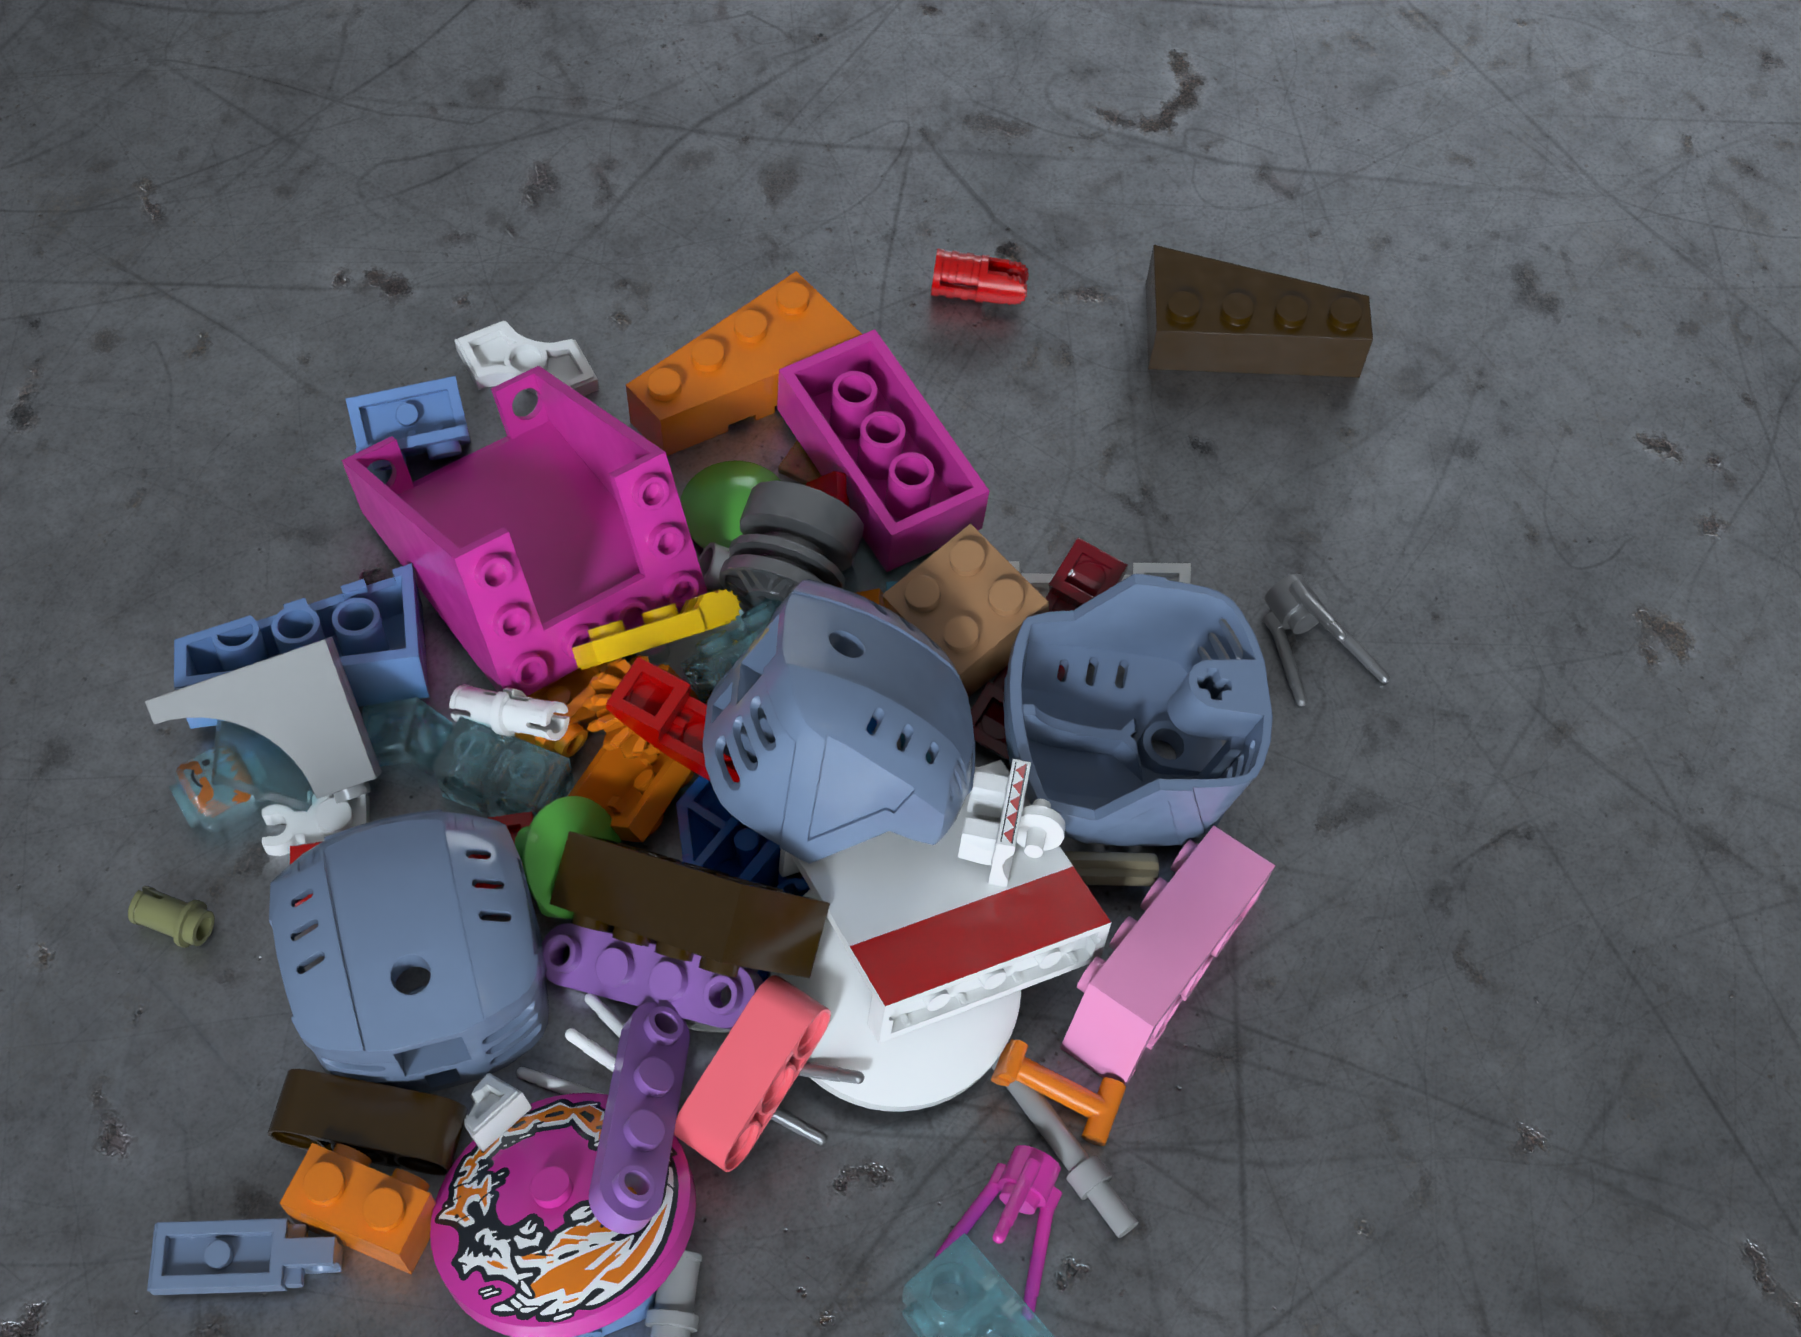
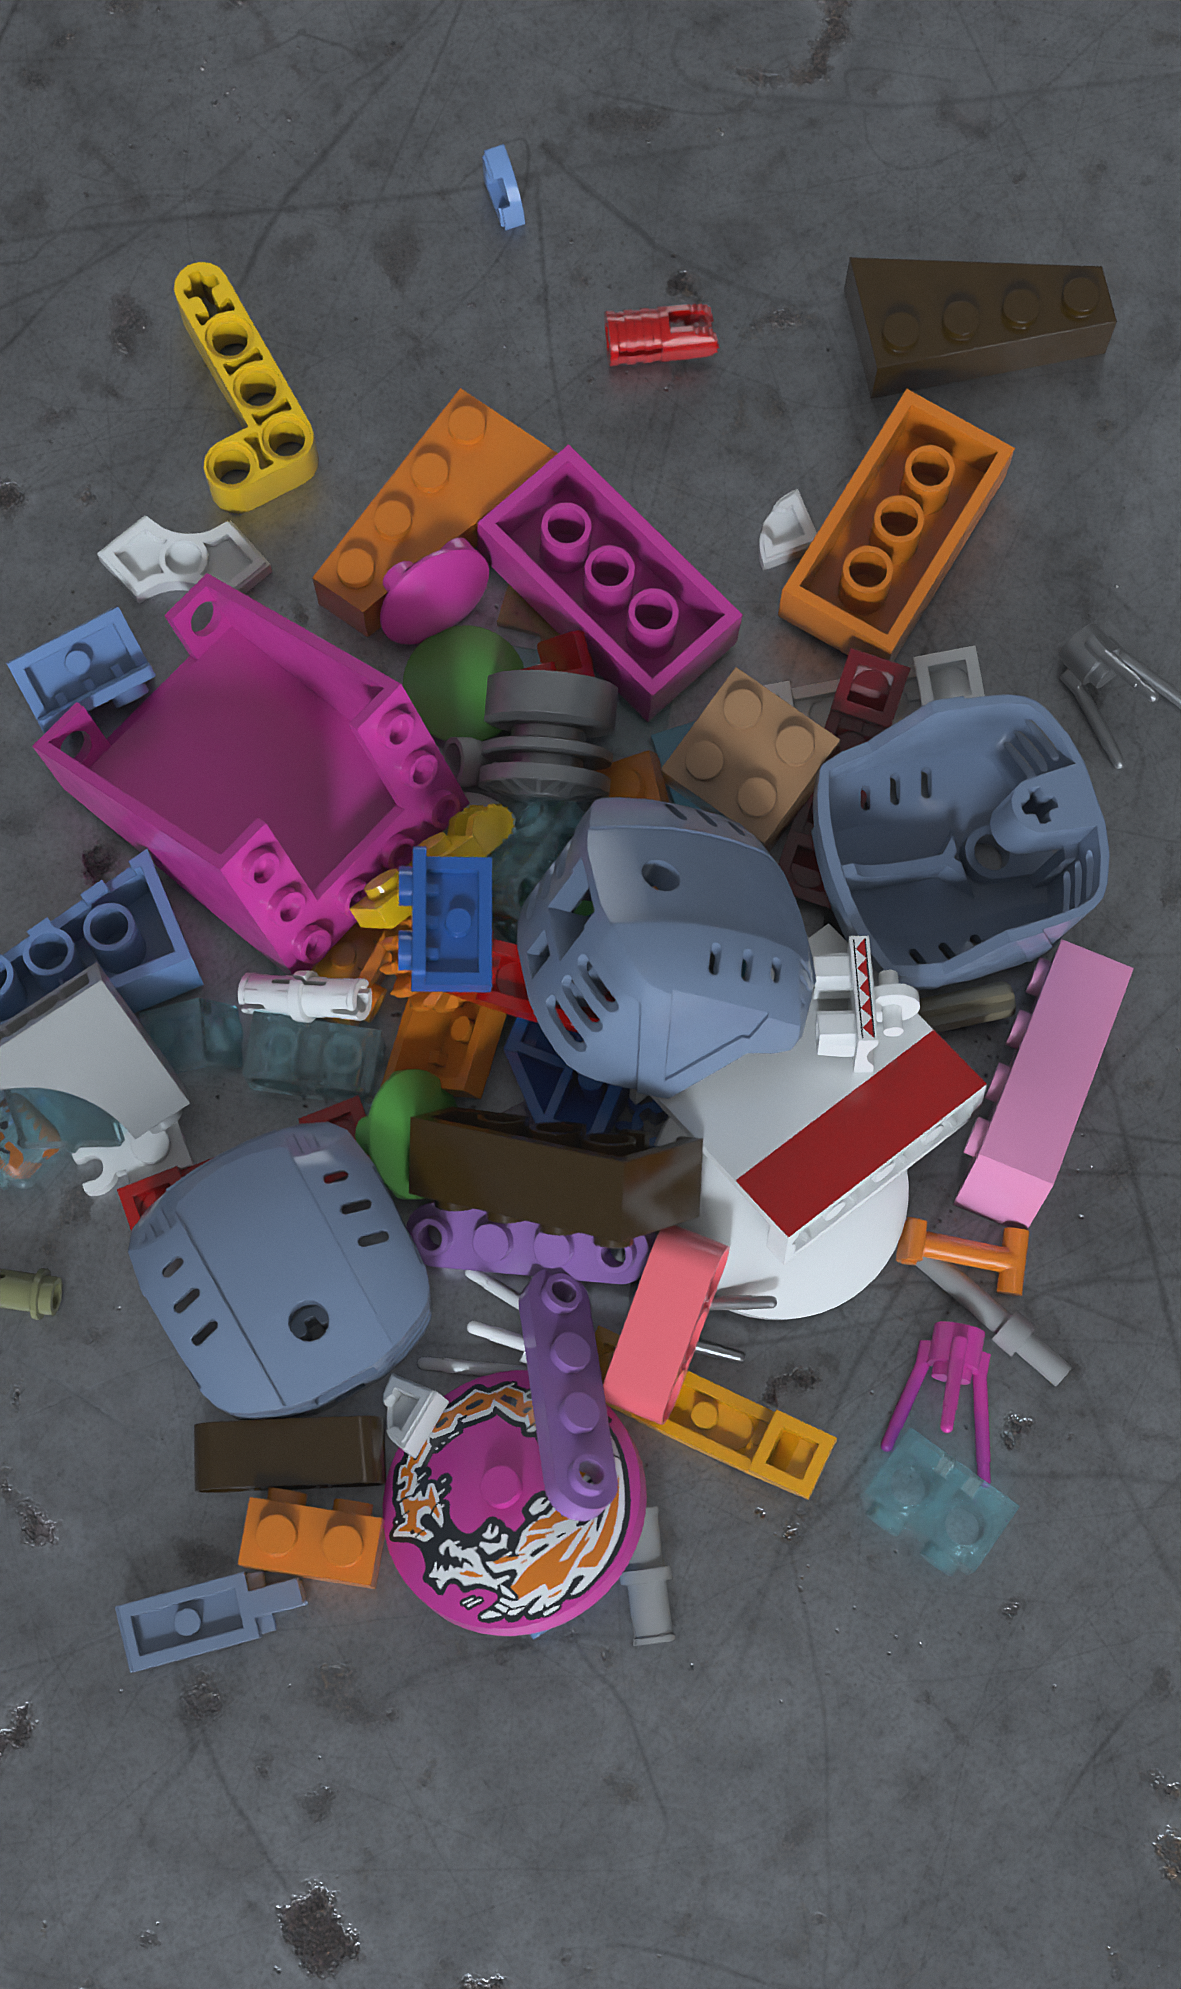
camera: 10 degrees left, 15 degrees up
none -> yellow beam [174,262,319,514]
none -> dark pink dish [380,538,489,645]
none -> blue bracket [398,846,492,992]
none -> medium blue tile [482,144,525,231]
none -> light orange slope [595,1325,837,1500]
none -> white tile [758,489,817,571]
none -> orange brick [778,389,1015,662]

